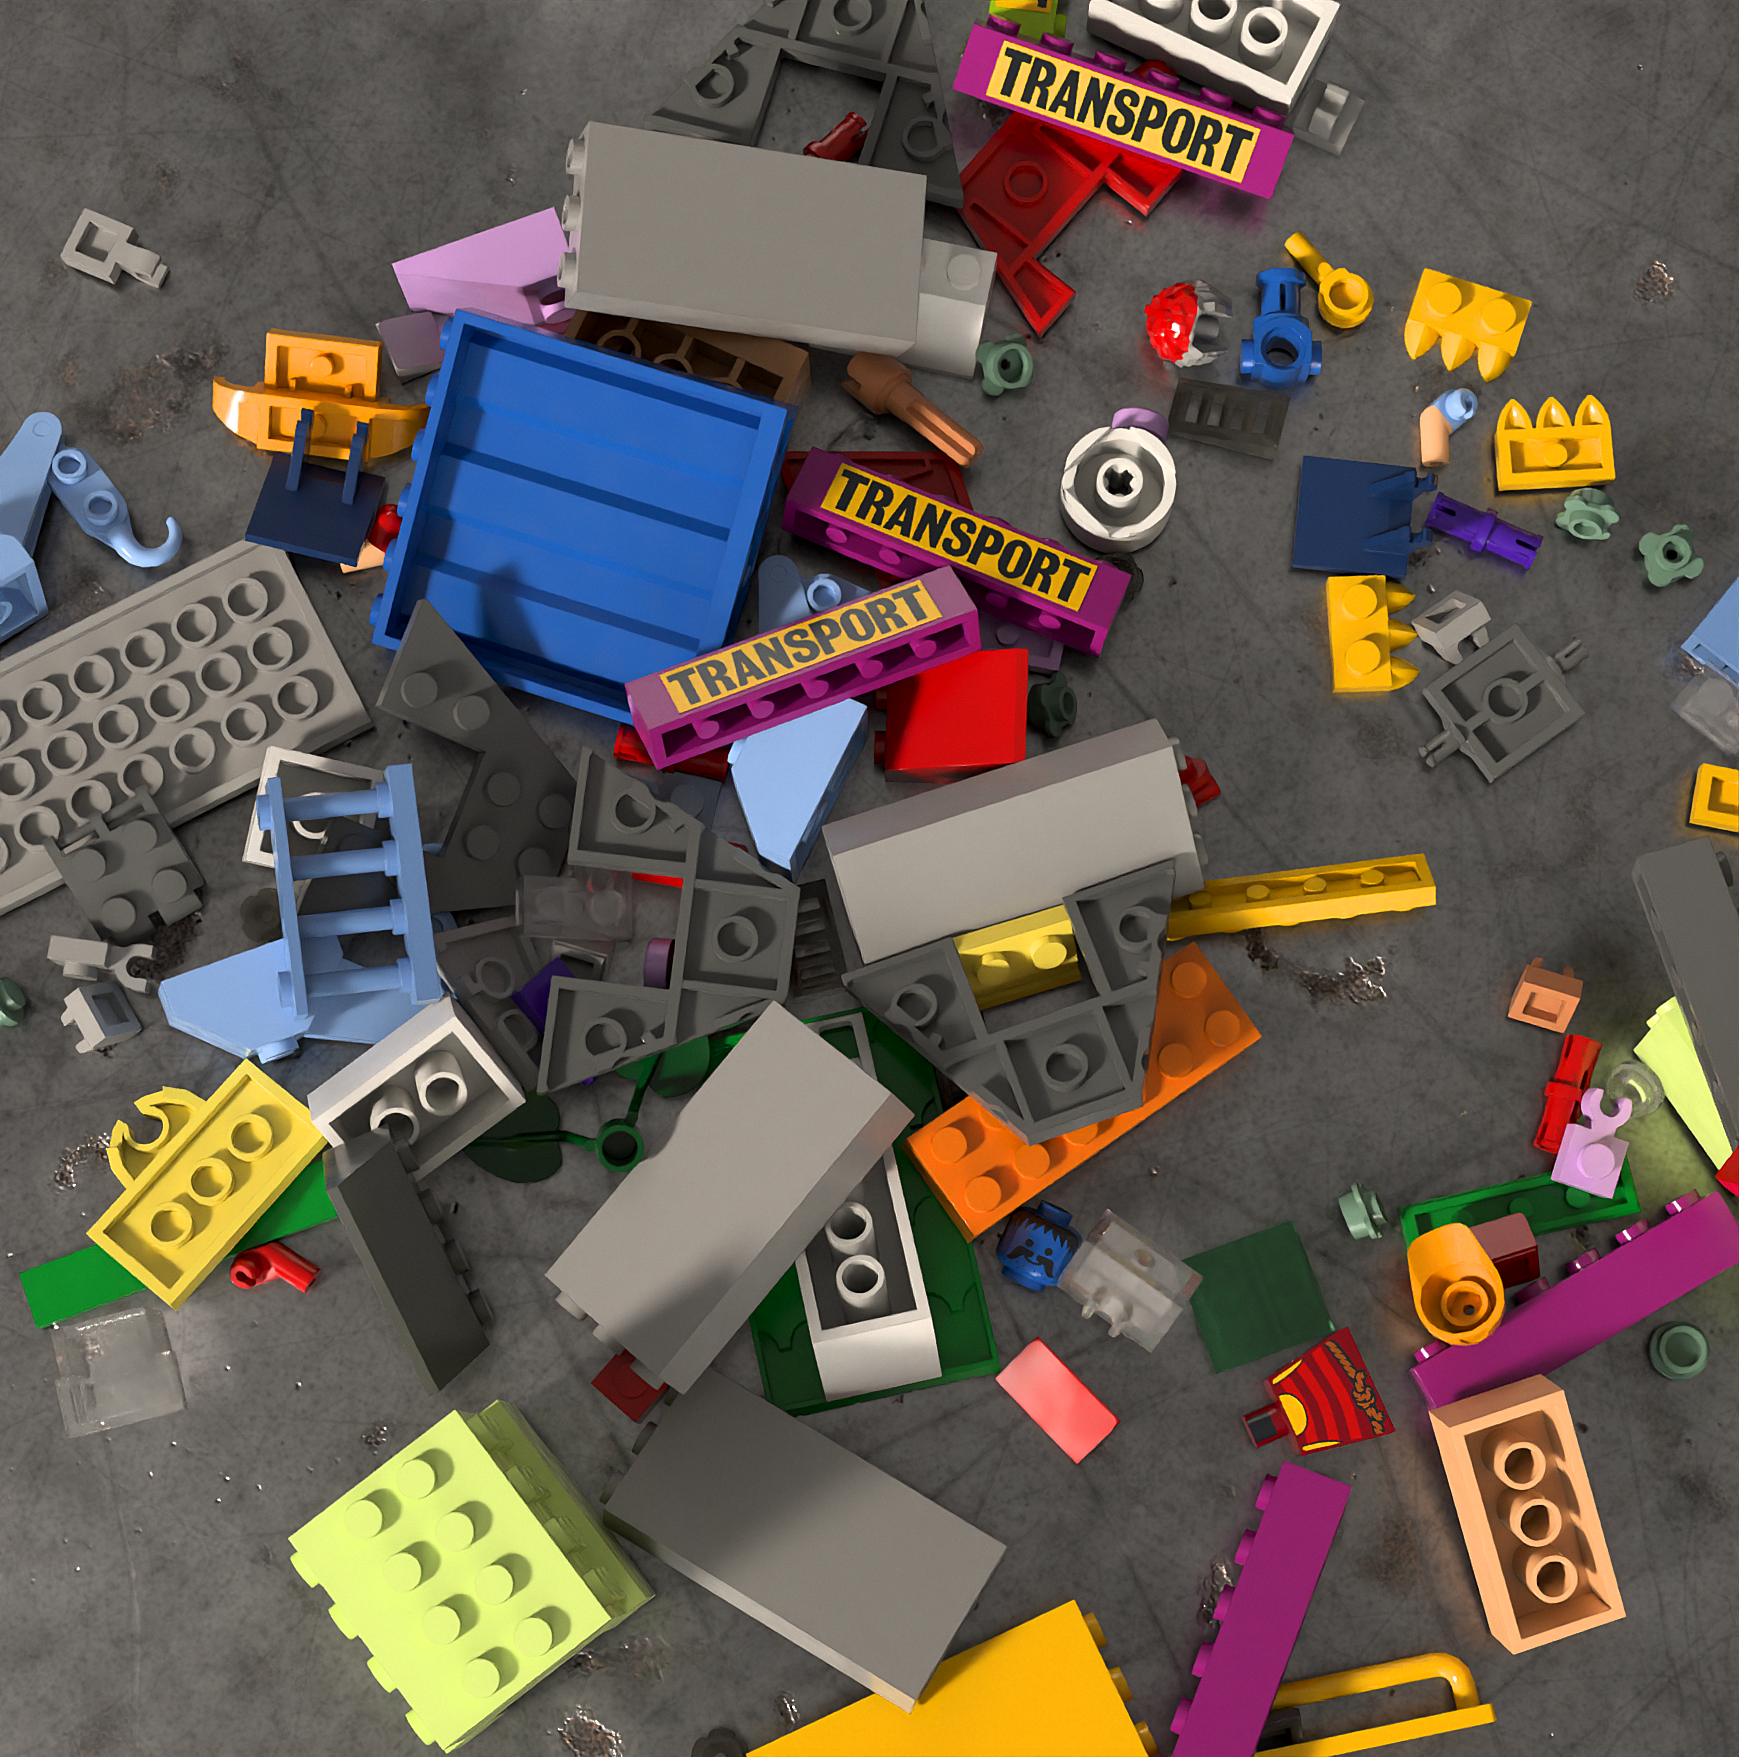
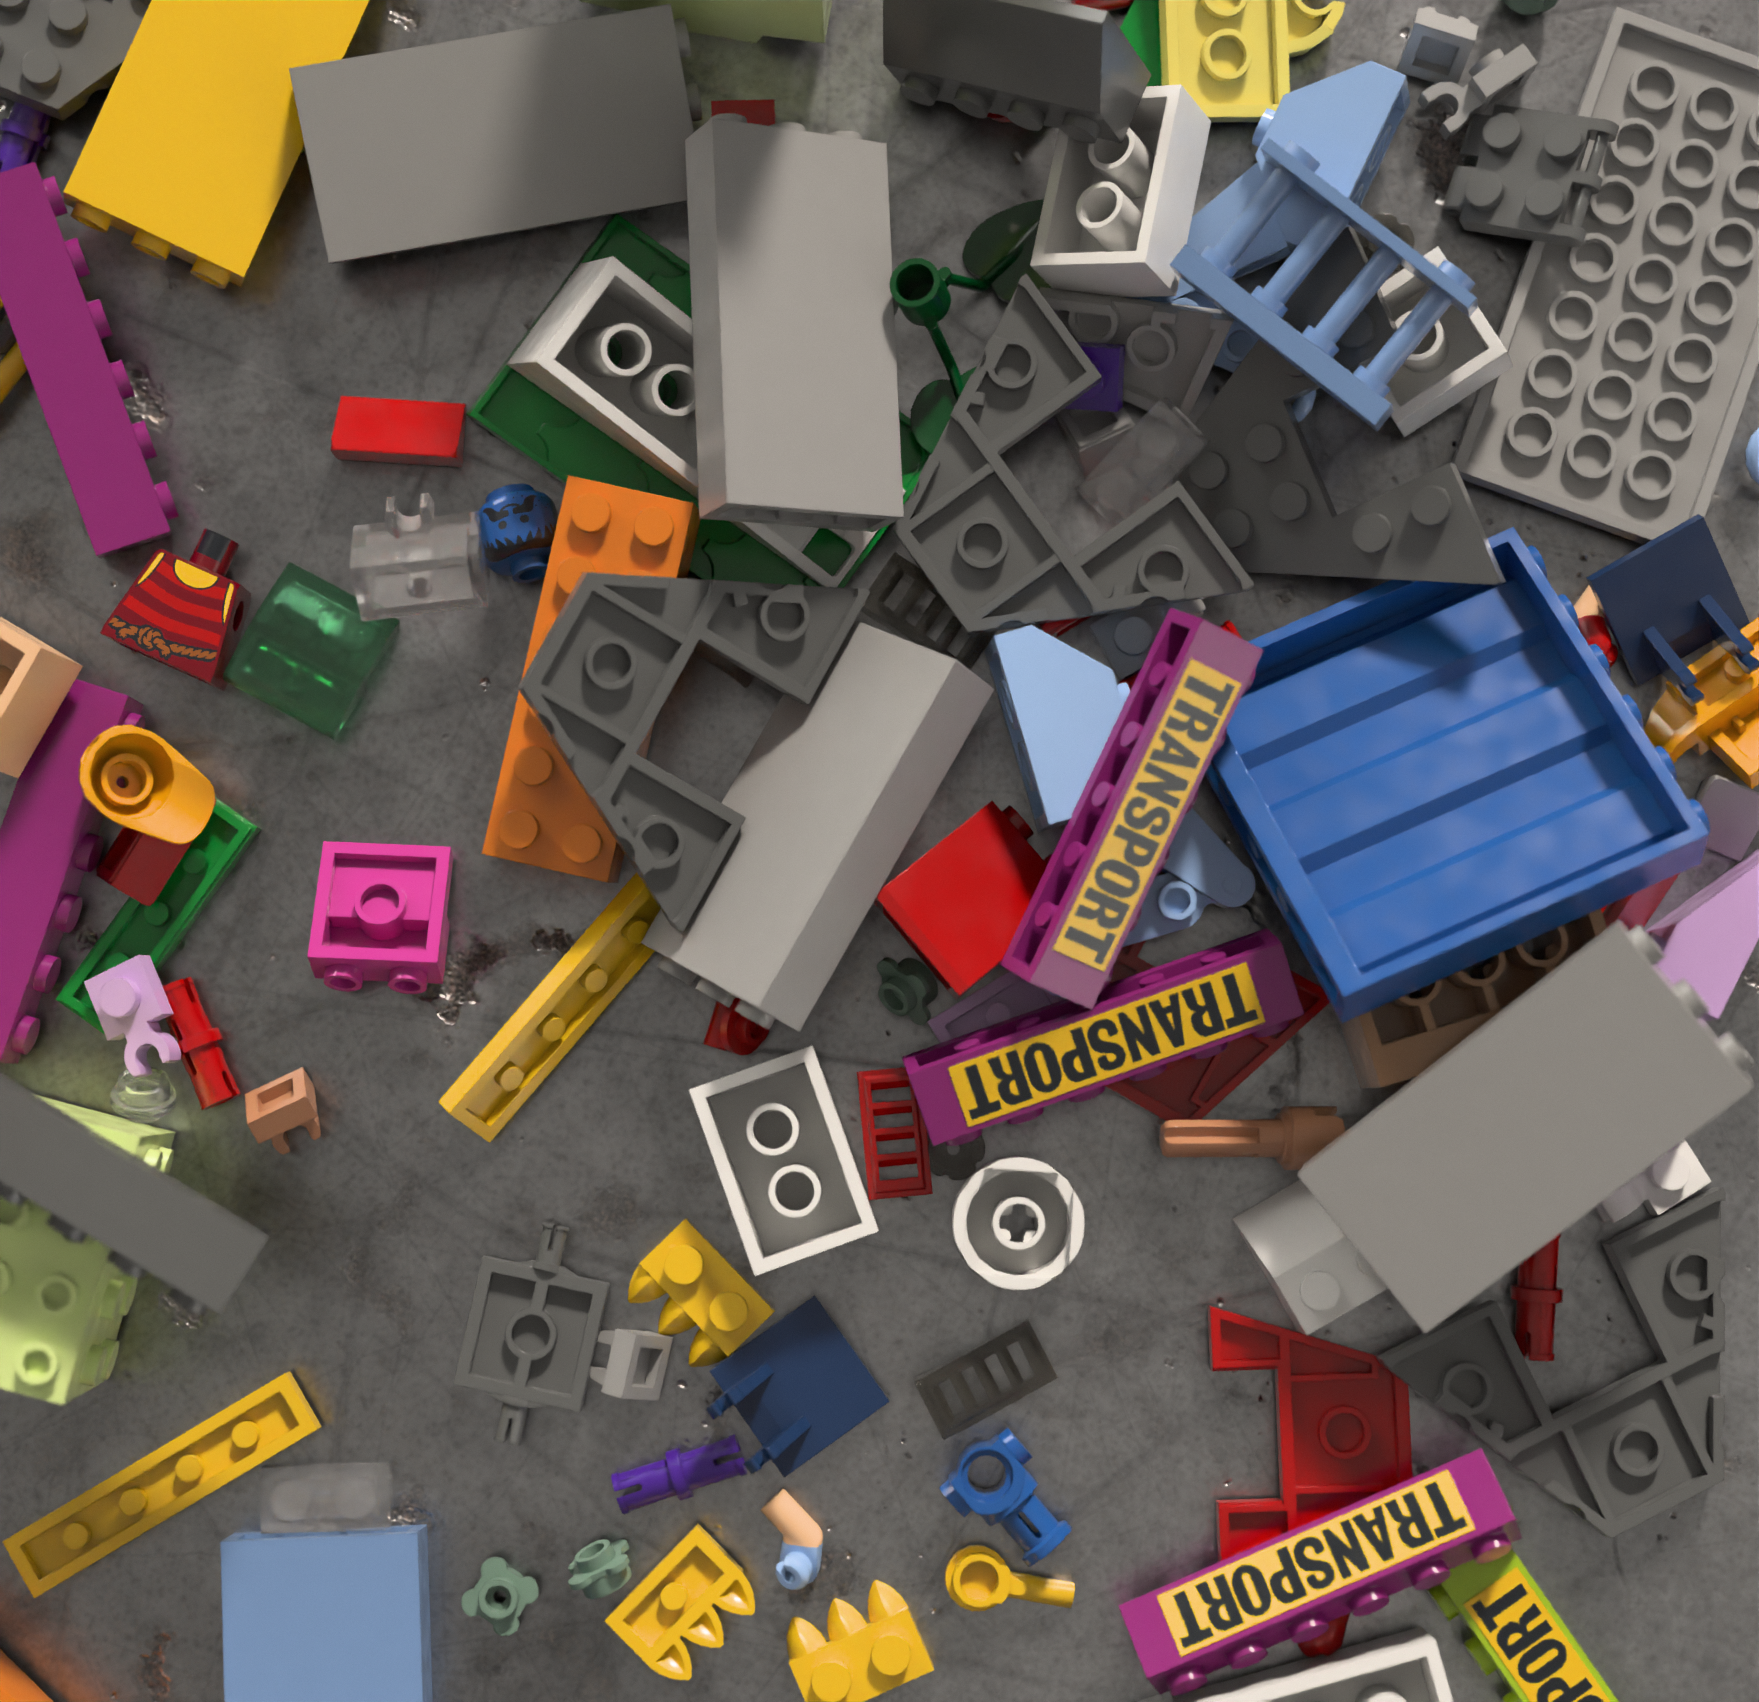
camera: 135 degrees right, 5 degrees up
lavender tile [643,937,676,989] -> none
light yellow plate [952,905,1082,1011] -> none
sand green plate [975,333,1033,396] -> none
lavender tile [1111,407,1169,445] -> none
piece [1144,279,1233,368] -> none
sand green plate [1339,1182,1388,1240] -> none
none -> dark pink plate [307,841,453,994]
none -> white brick [689,1046,879,1276]
none -> red slope [857,1067,933,1200]

